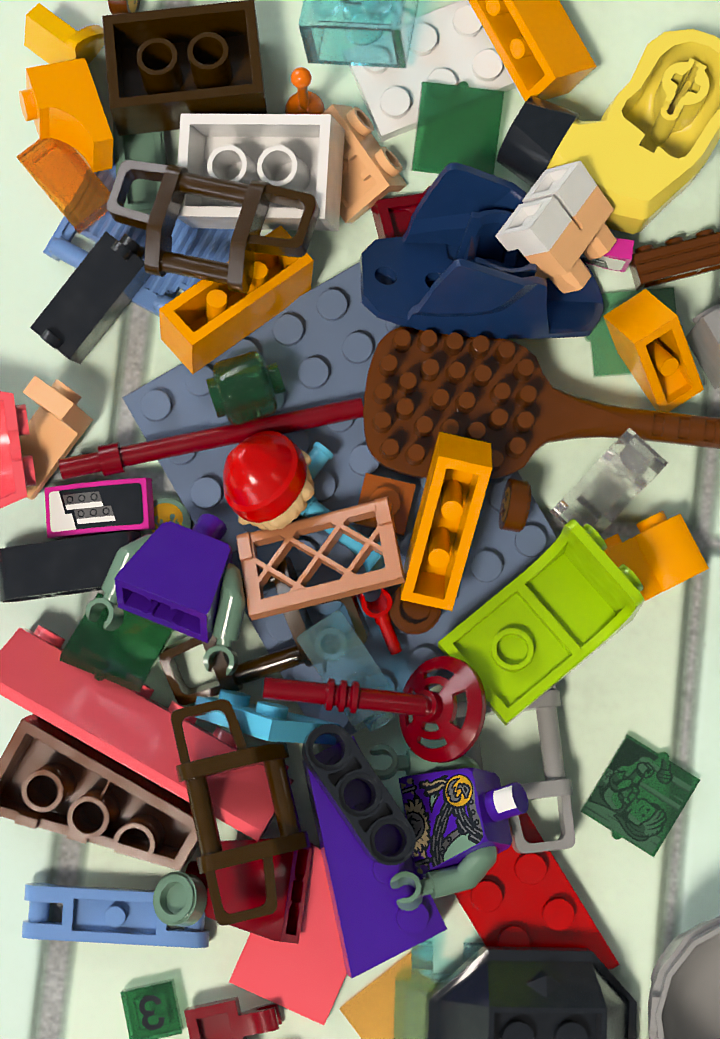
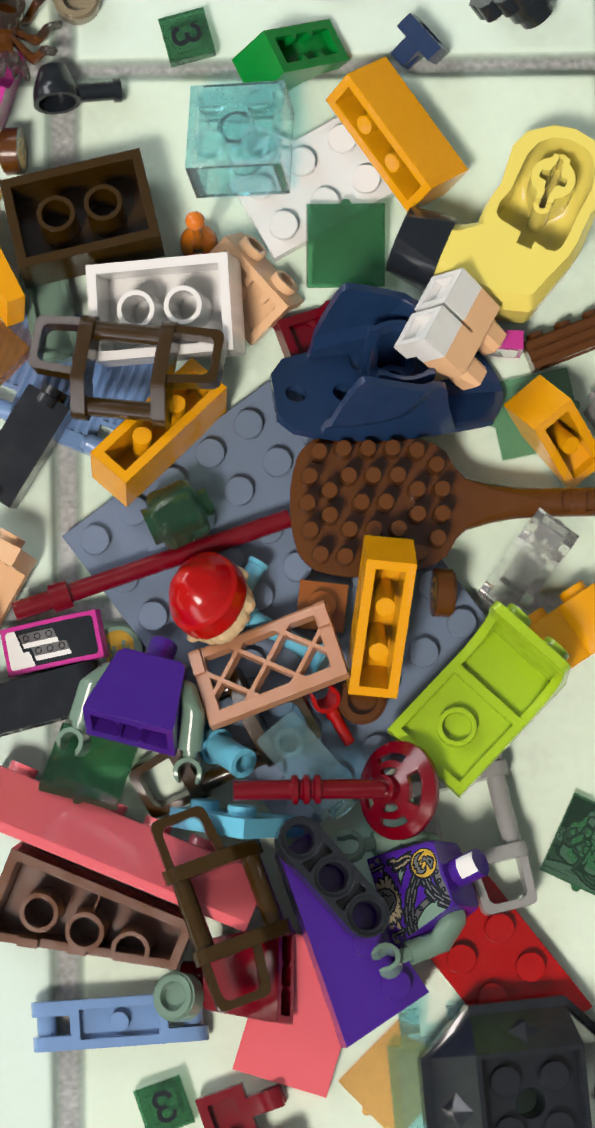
camera: 10 degrees left, 0 degrees up
none -> medium azure axle [199,722,257,778]

